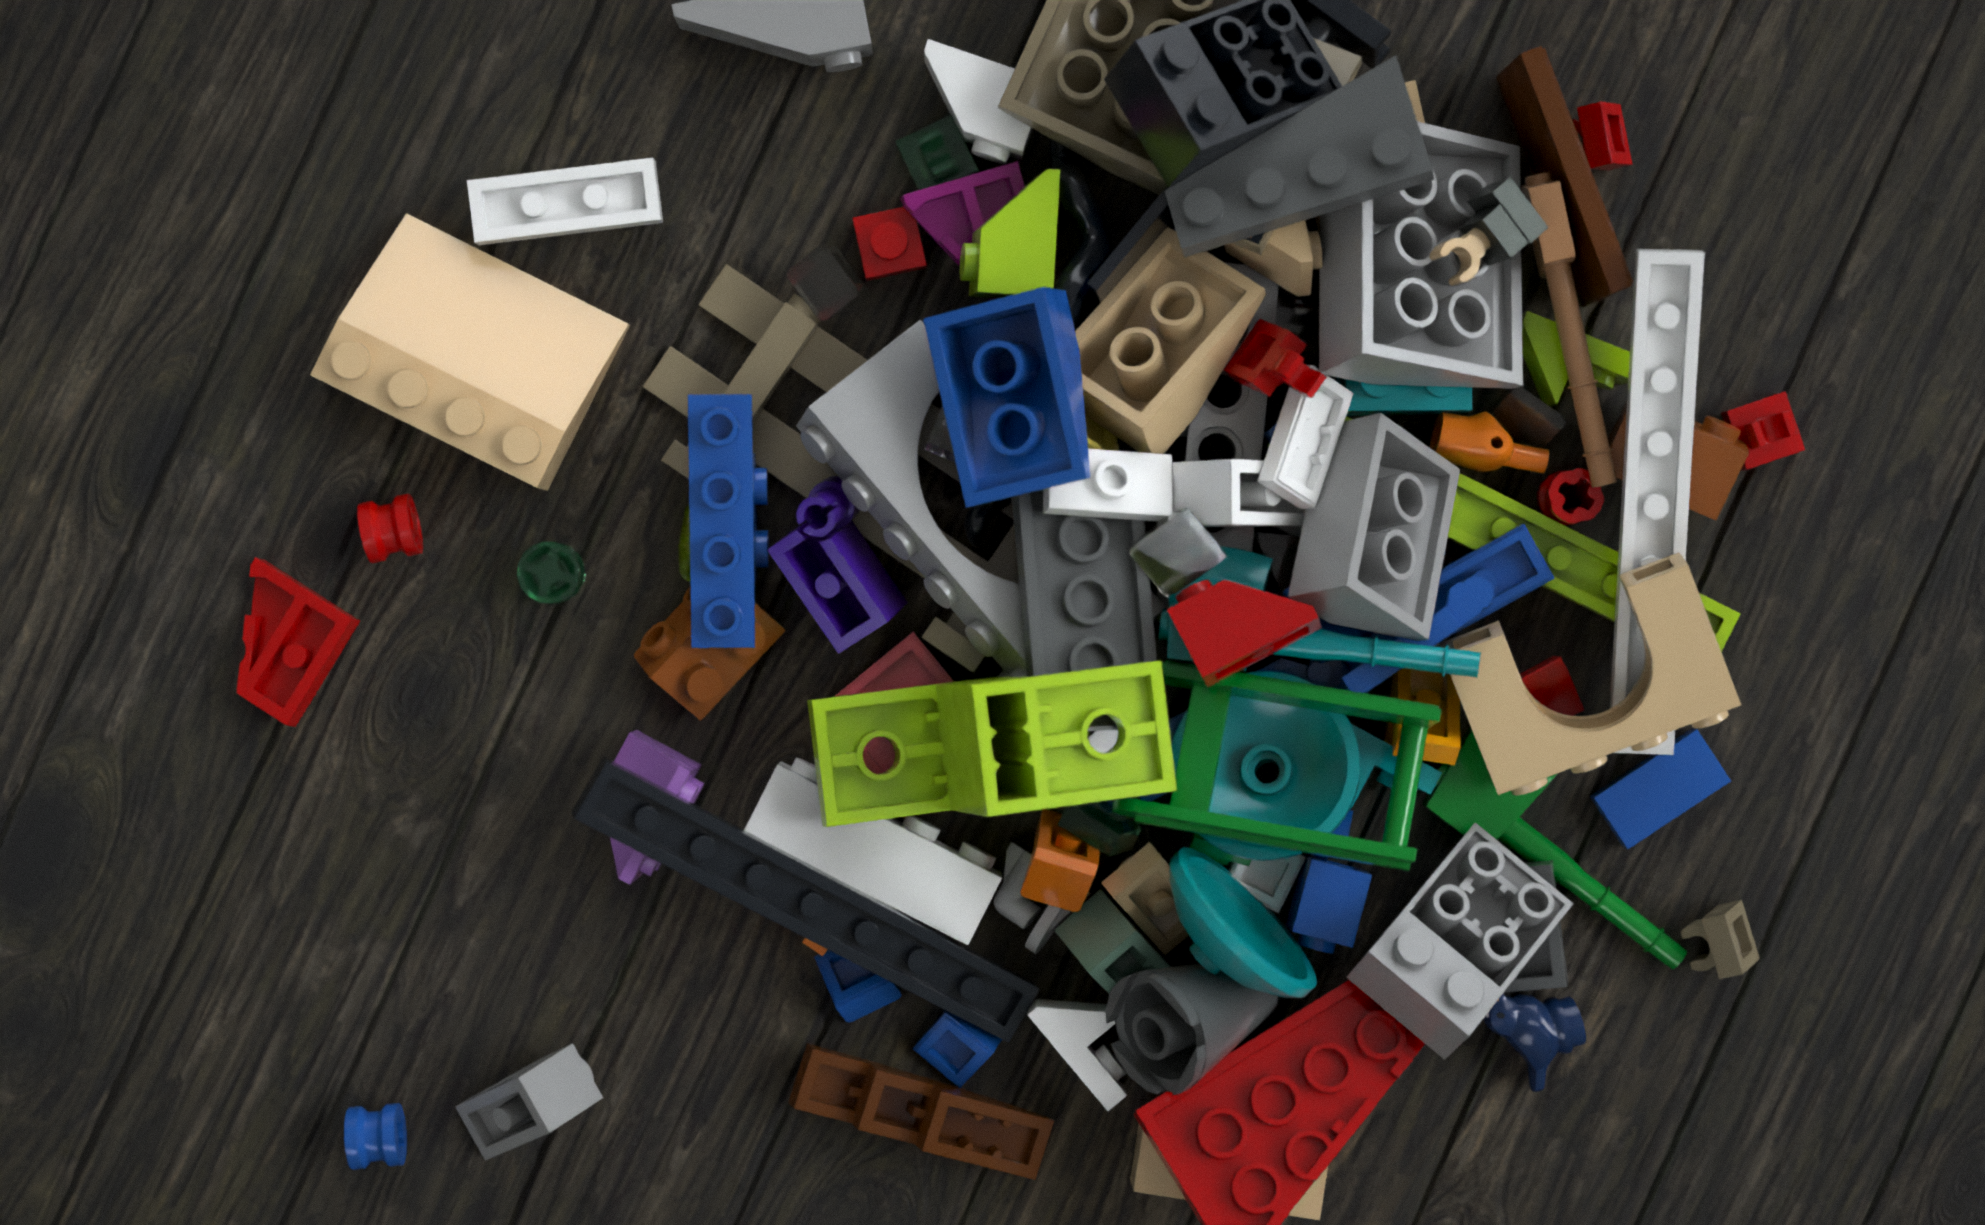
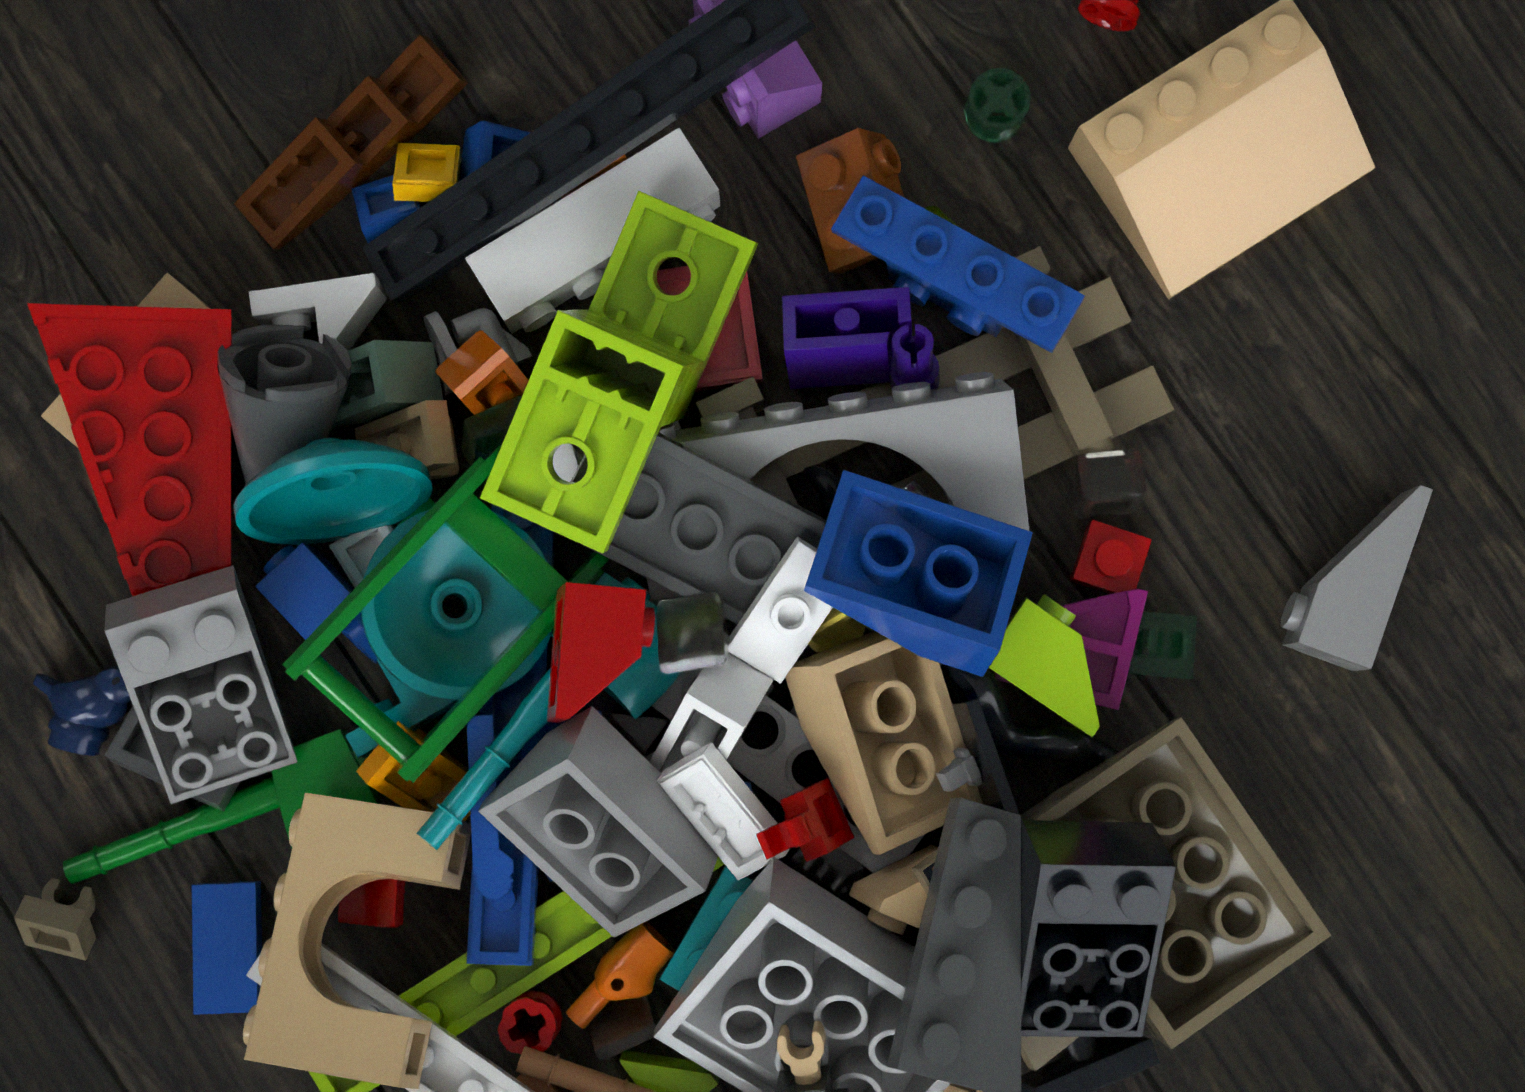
camera: 125 degrees right, 5 degrees down
white plate [467,158,663,245] -> none
white slope [924,39,1033,164] -> none
none -> yellow tile [393,143,461,202]
none -> light grey piece [936,748,983,792]

